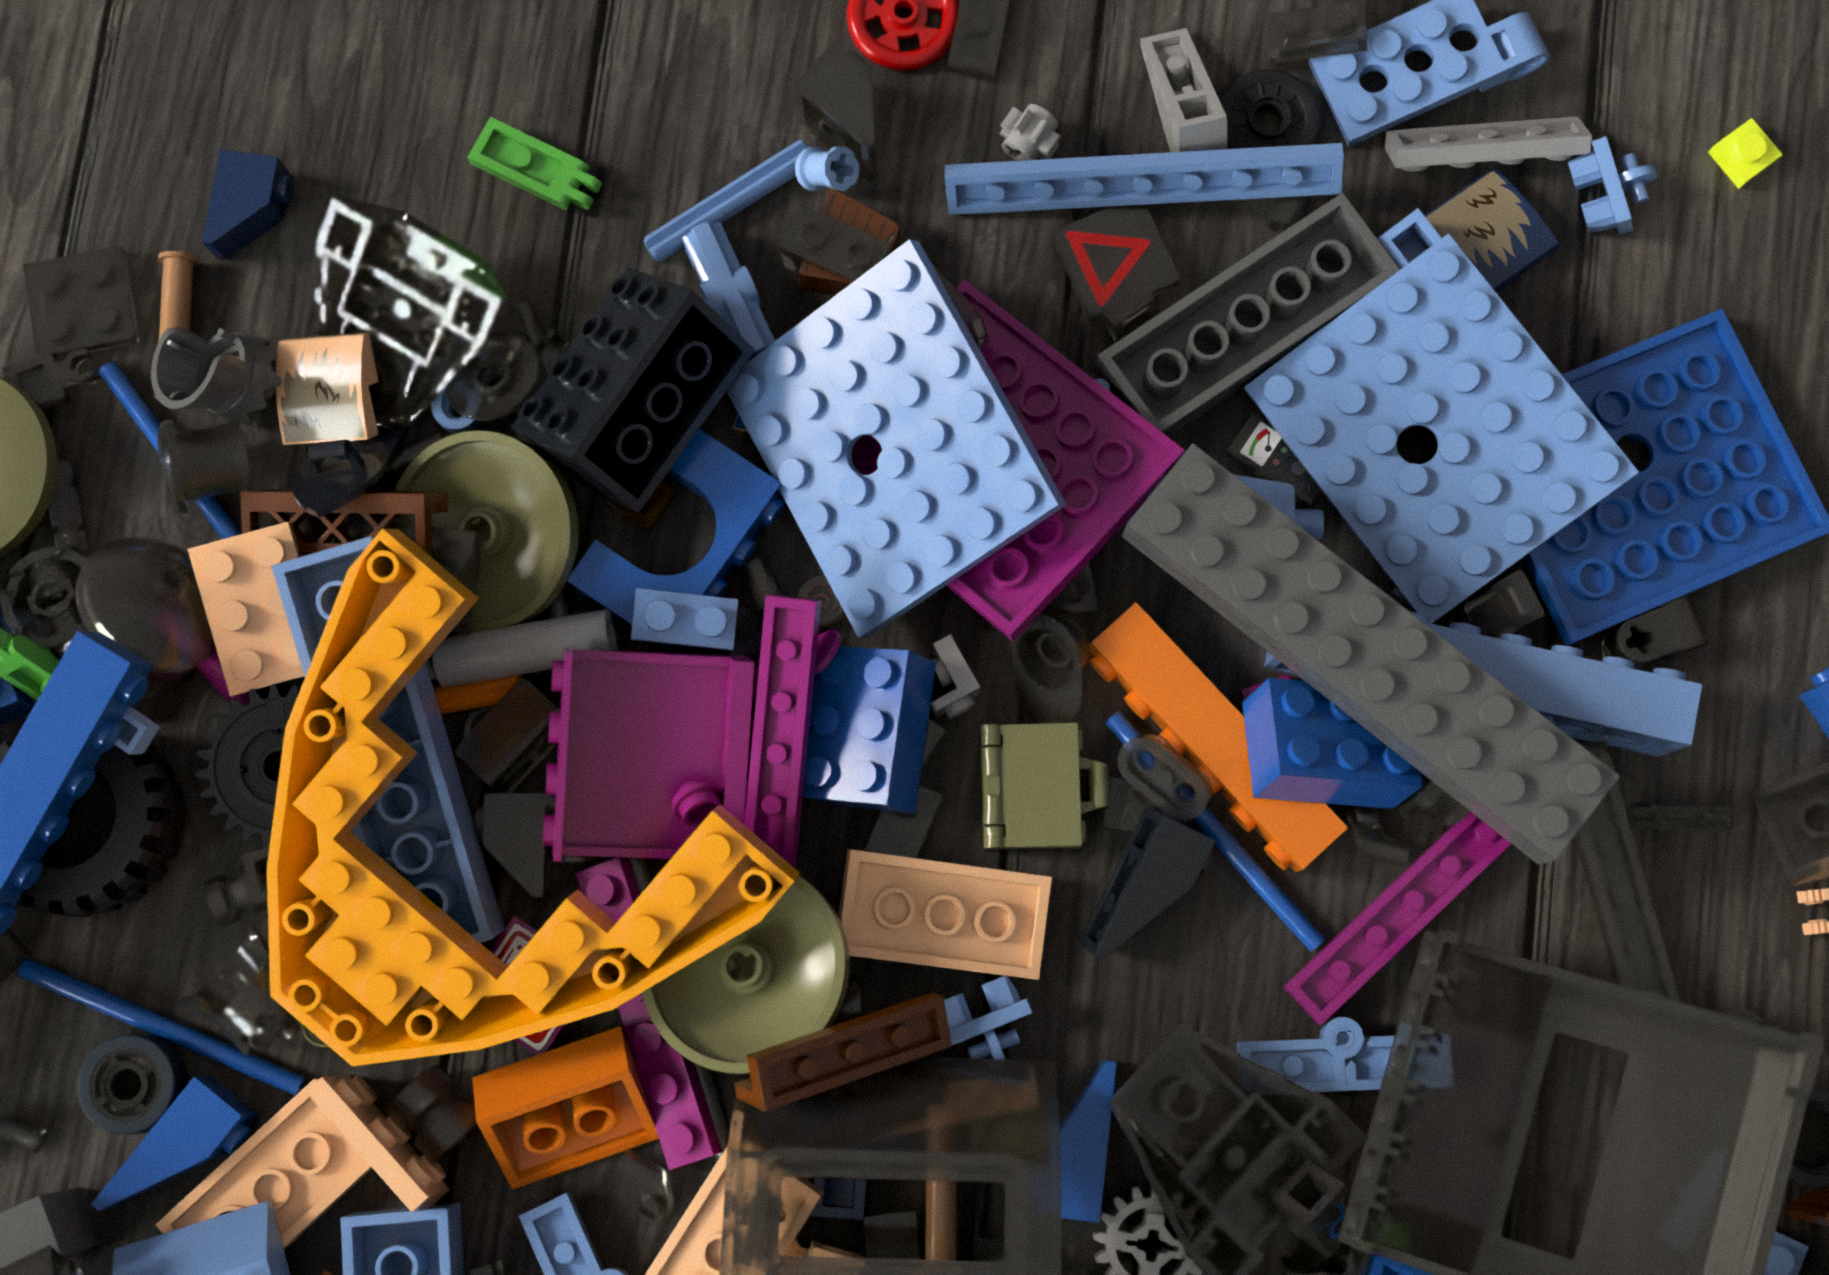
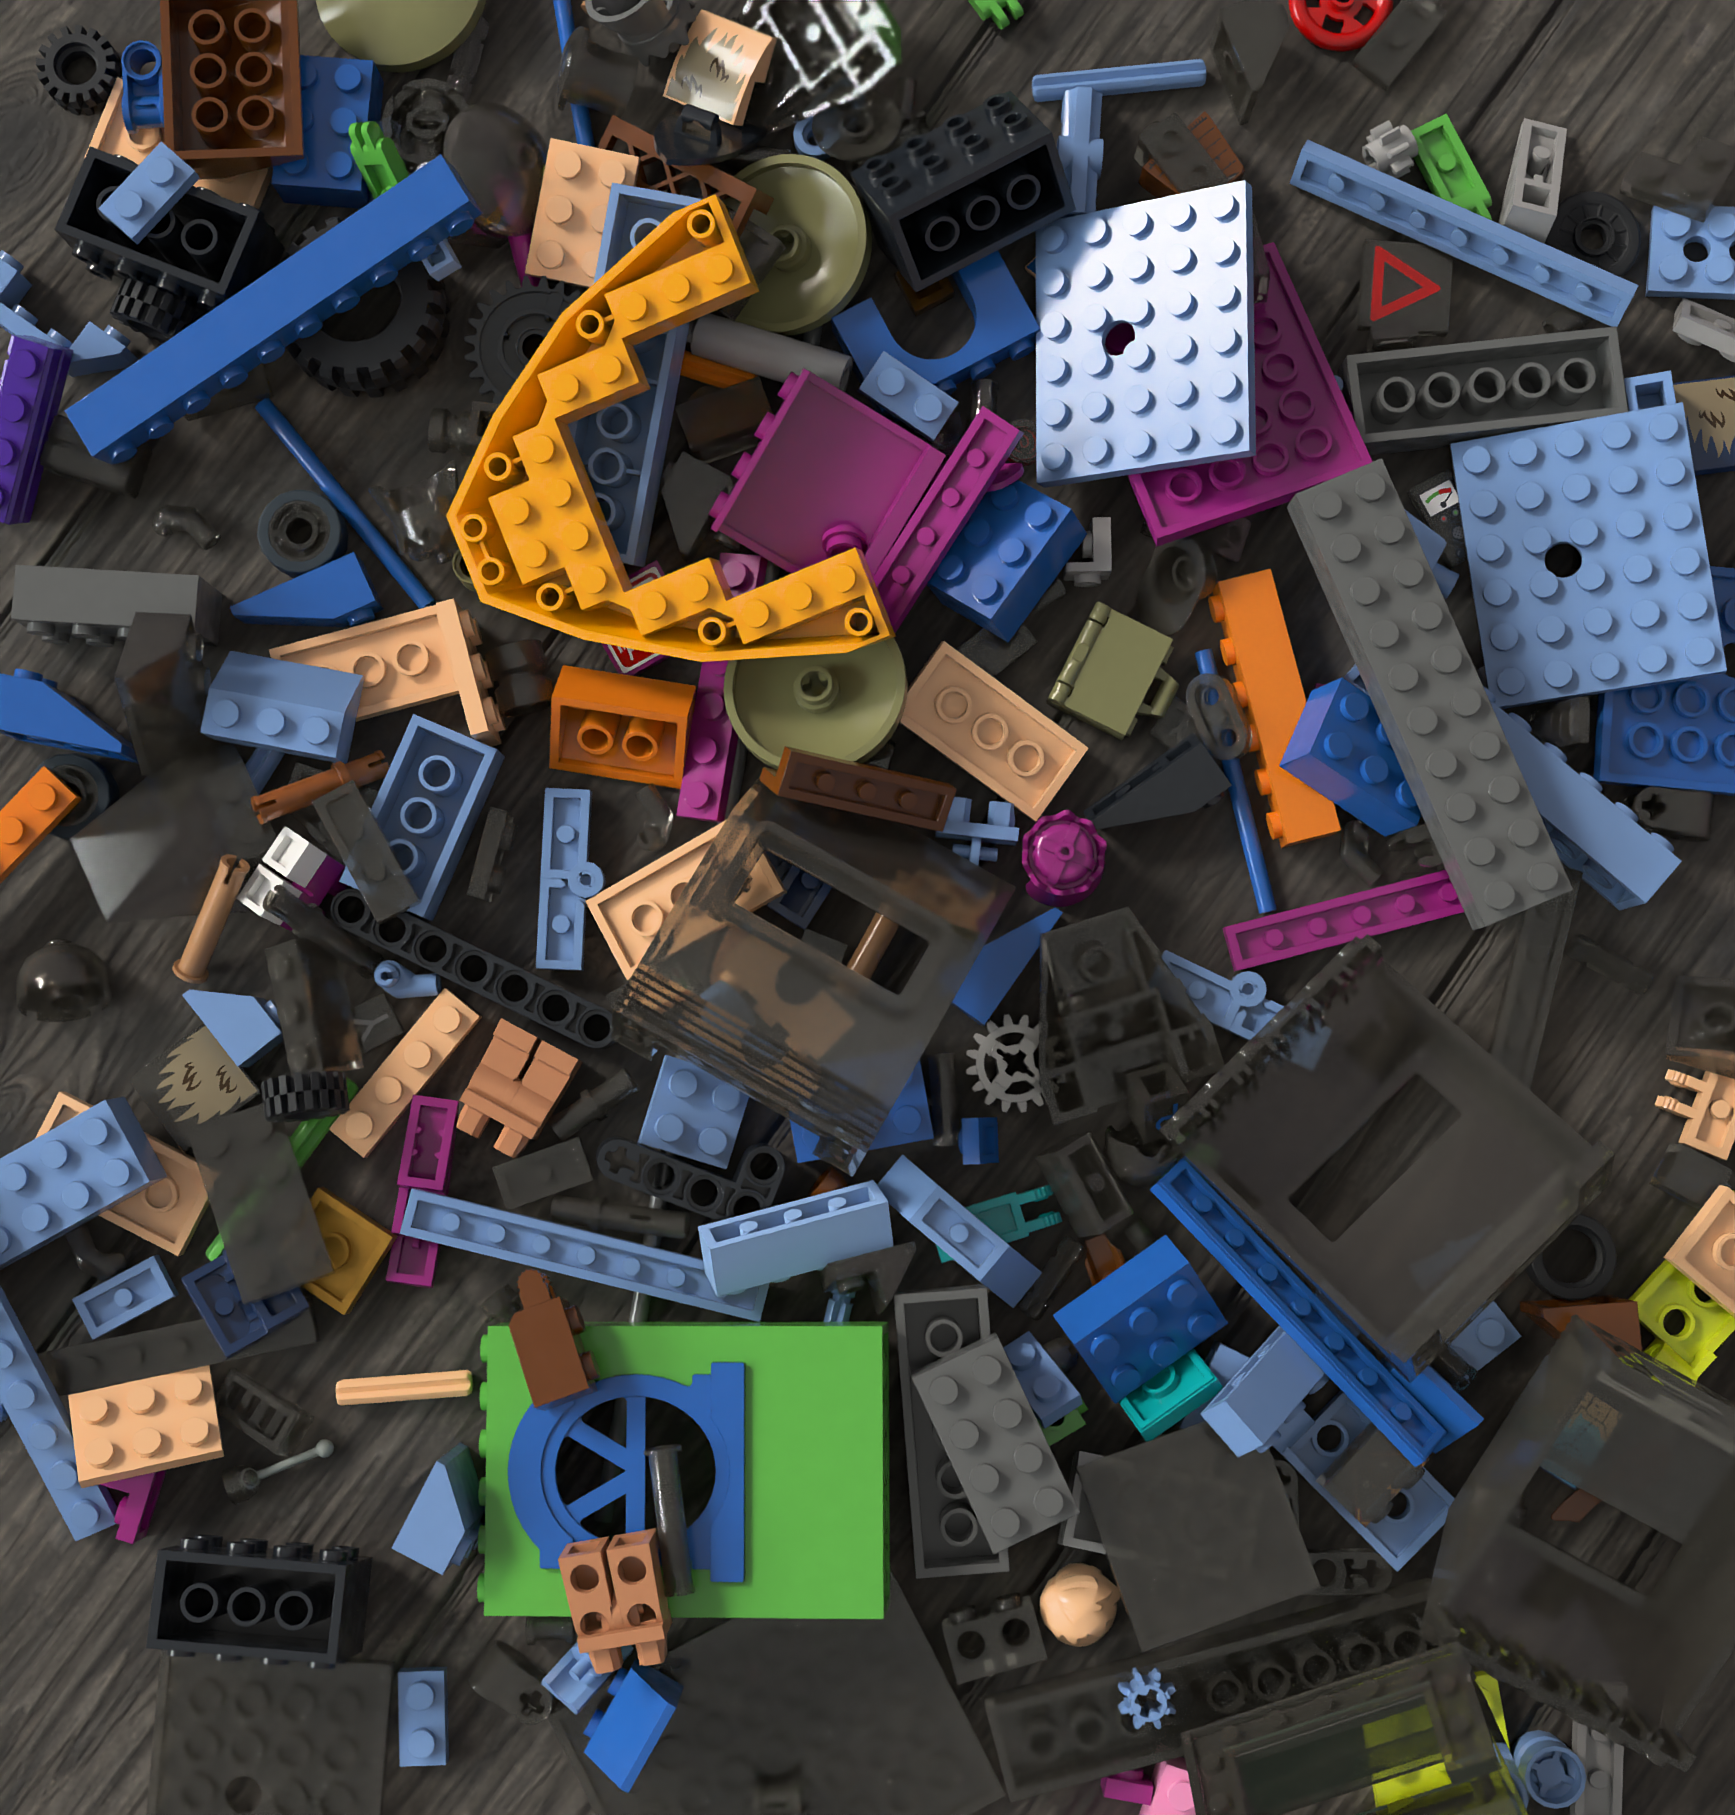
camera: 30 degrees right, 5 degrees up
light blue bush [795,146,859,191] -> none
none -> magenta hat [1022,810,1107,907]
none -> bright green hinge [1411,113,1492,220]

